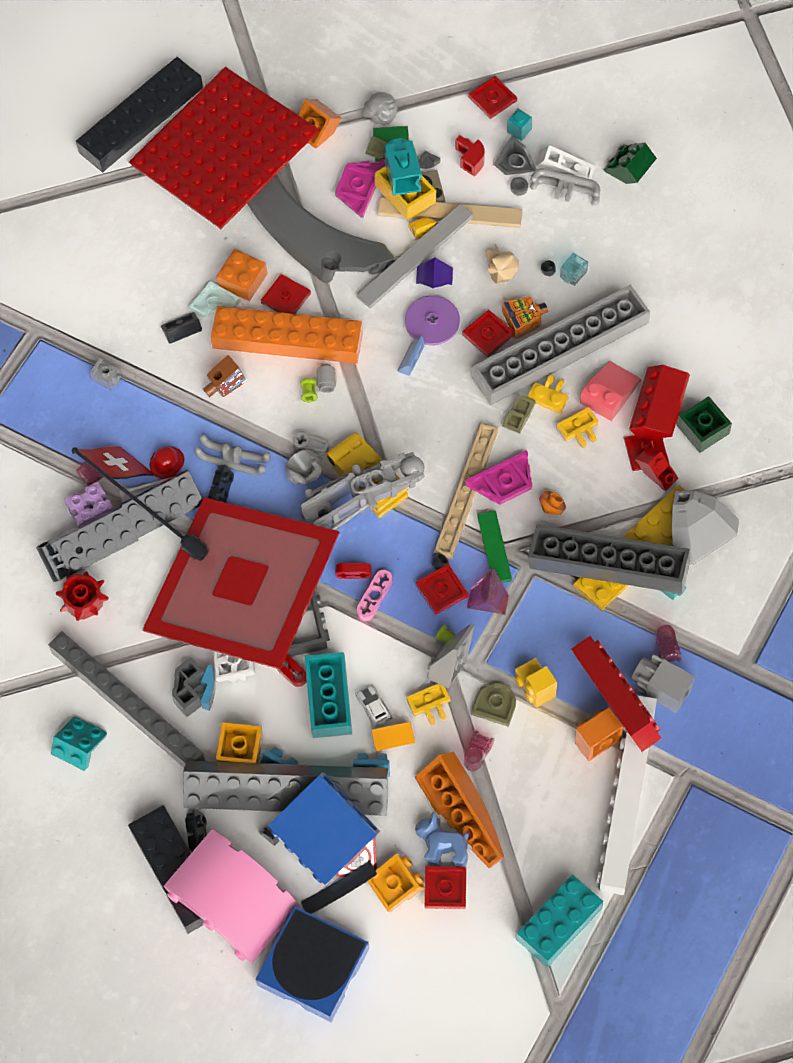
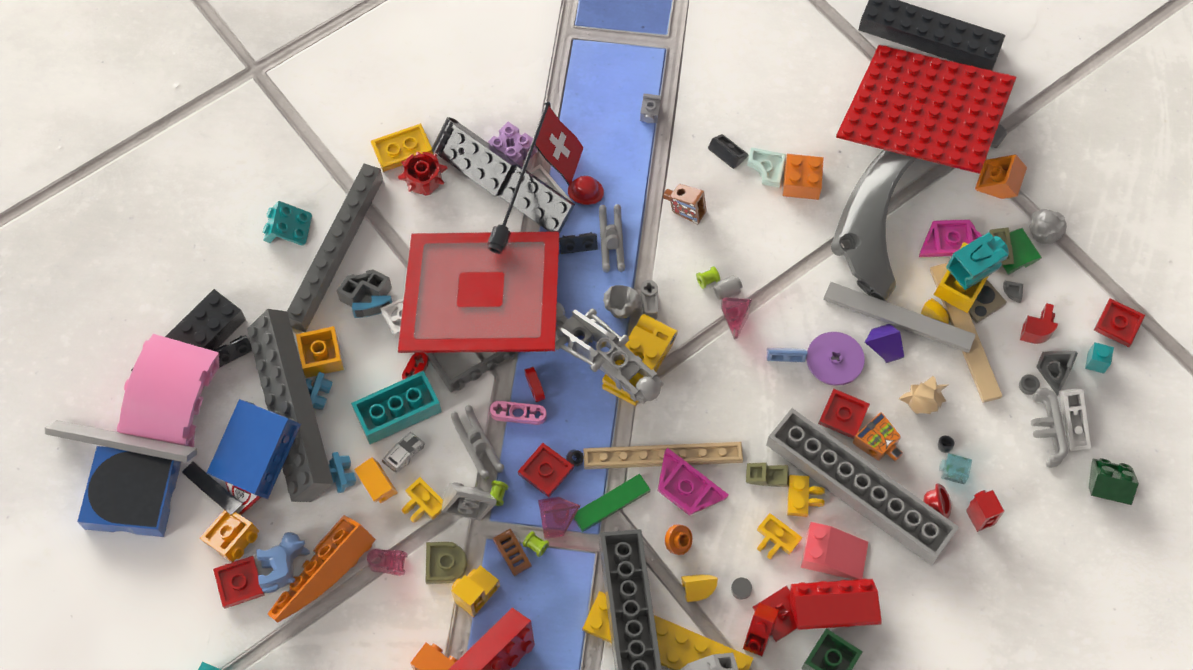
camera: 65 degrees right, 0 degrees up
orange brick [211,306,363,364] -> none
red plate [261,274,311,314] -> none
none -> light grey tile [45,420,197,463]
none -> yellow tile [371,123,434,172]
none -> light grey piece [451,405,504,480]
none -> dark orange slope [493,528,532,576]
none -> lime bush [522,531,550,557]
none -> yellow brick [681,574,718,602]
none -> clear pink slope [721,297,752,339]
none -> dark grey tile [731,577,752,600]
none -> red hat [923,483,952,519]
none -> red brick [966,490,1005,532]

